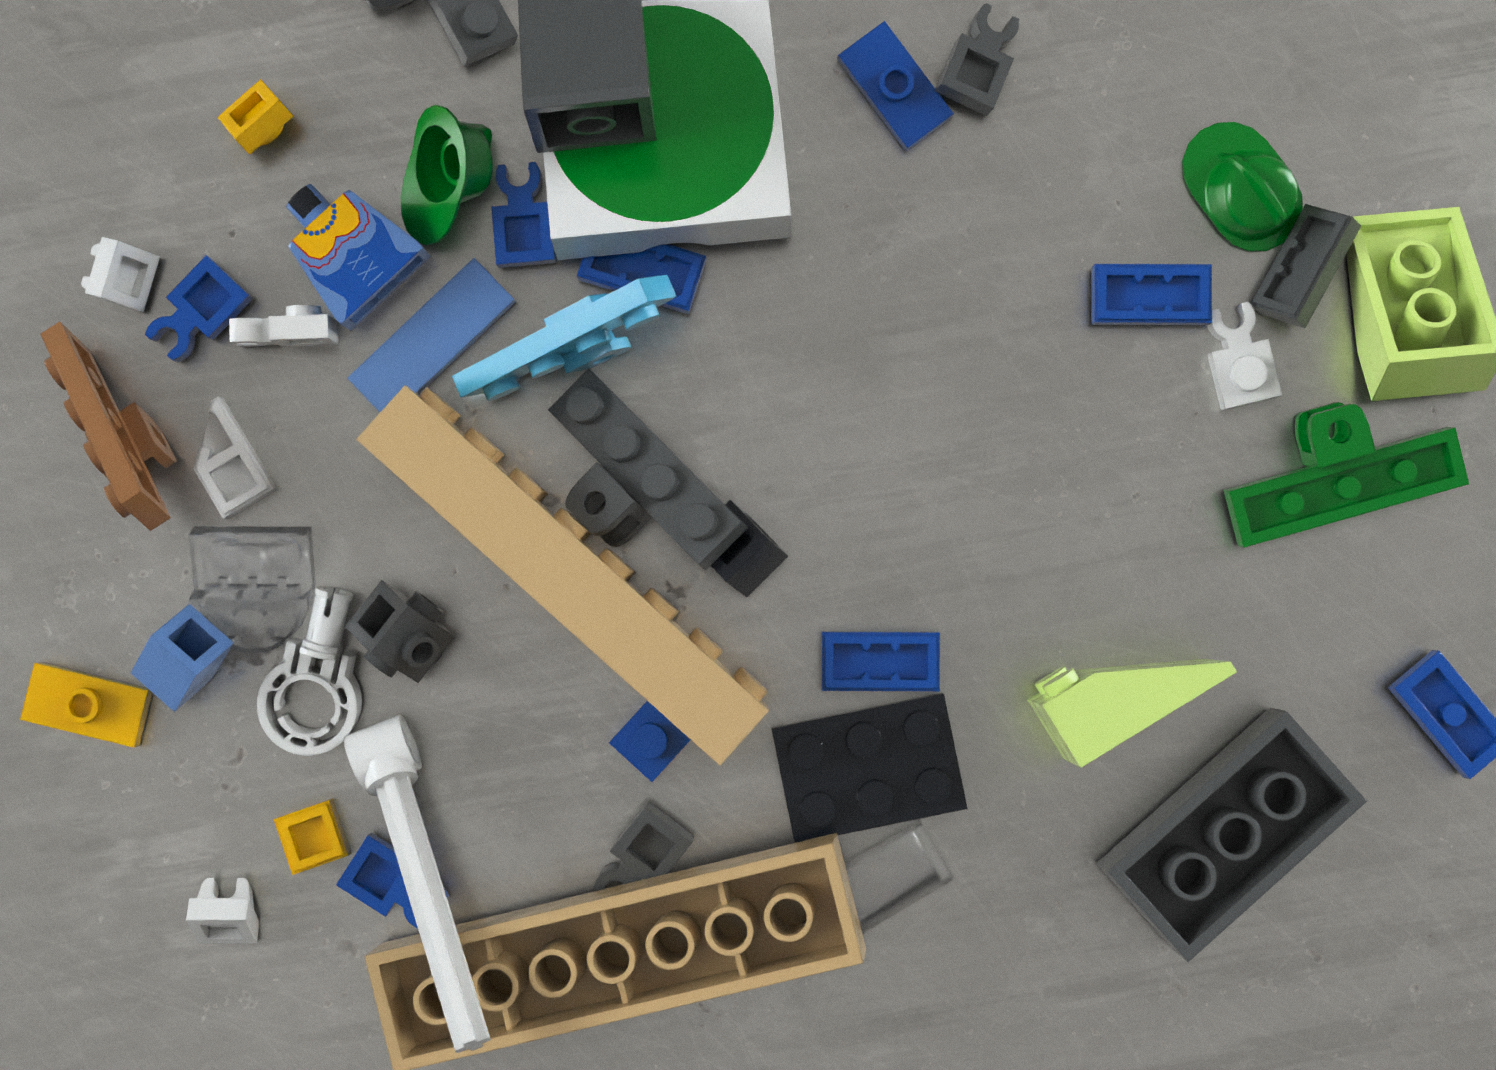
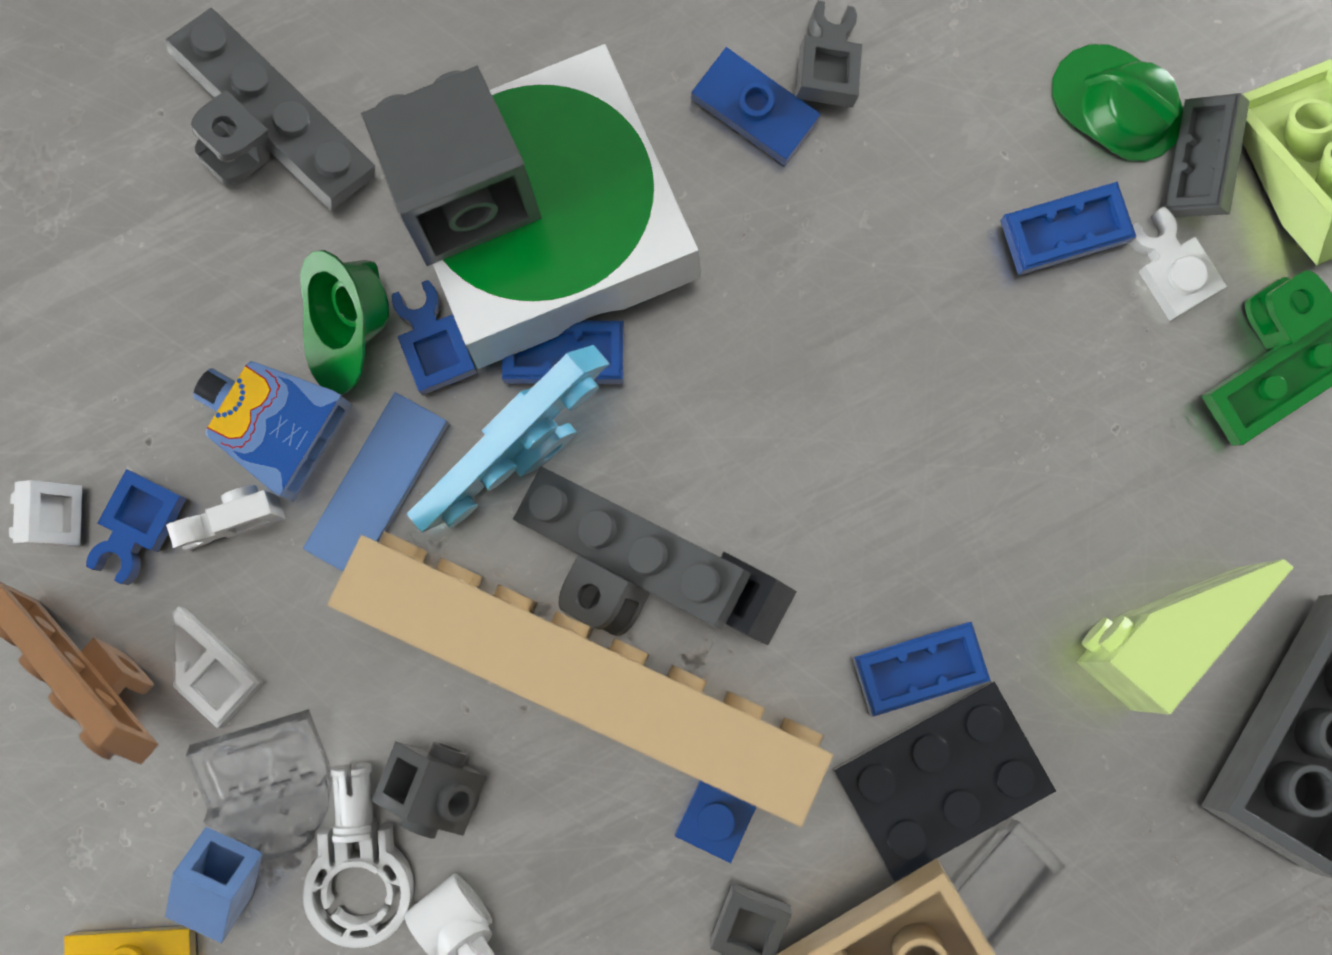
camera: 15 degrees left, 5 degrees down
yellow plate [217,79,293,155] -> none

